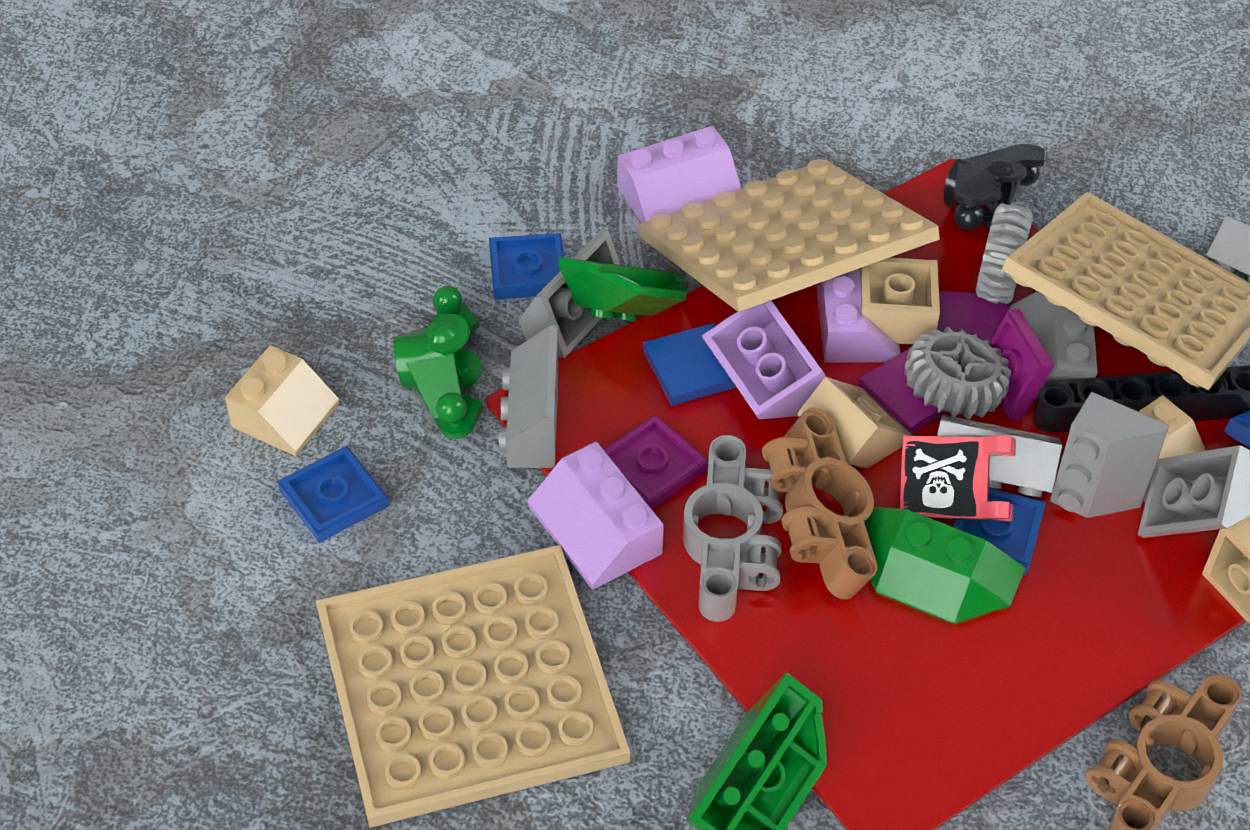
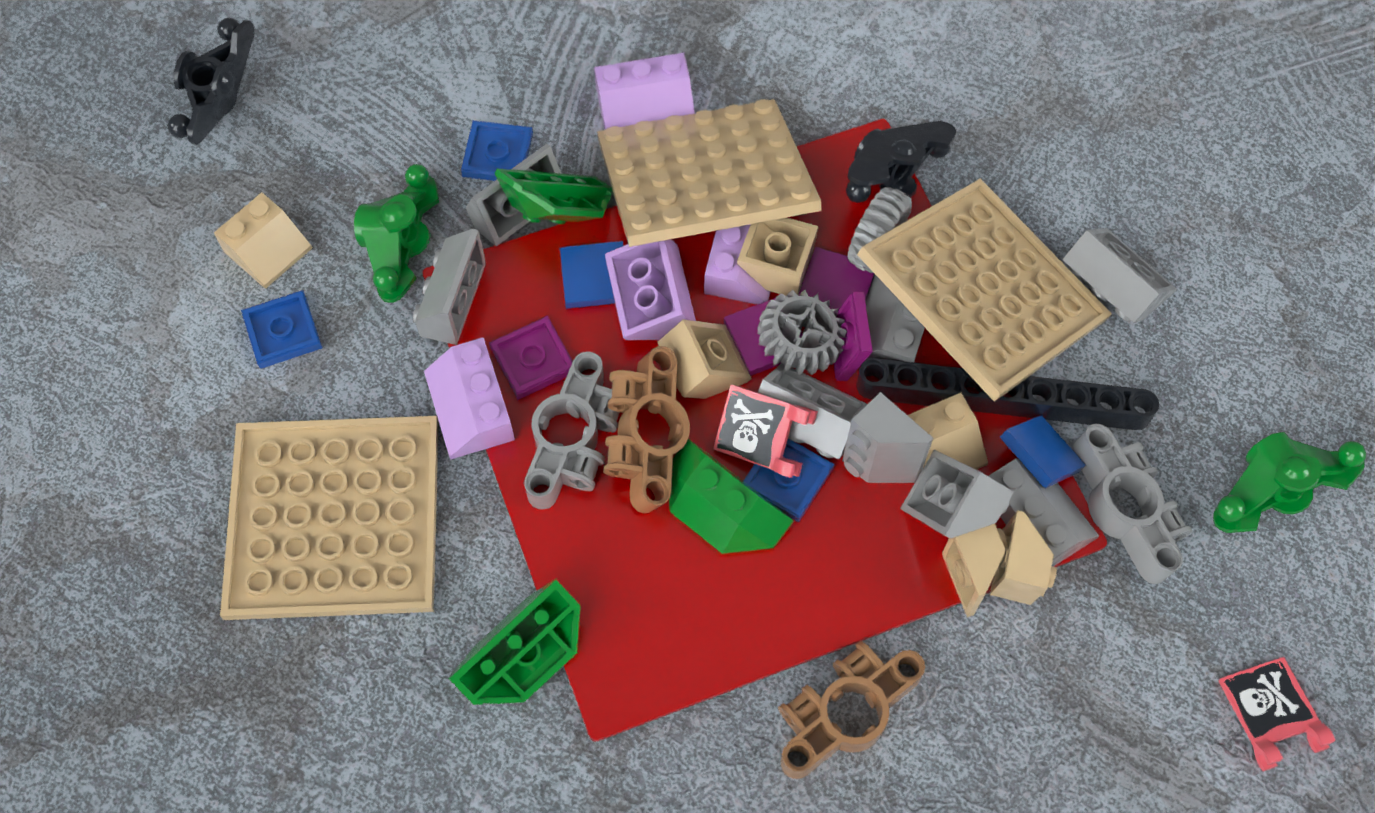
camera: 15 degrees right, 15 degrees up
none -> black piece [167,18,255,145]

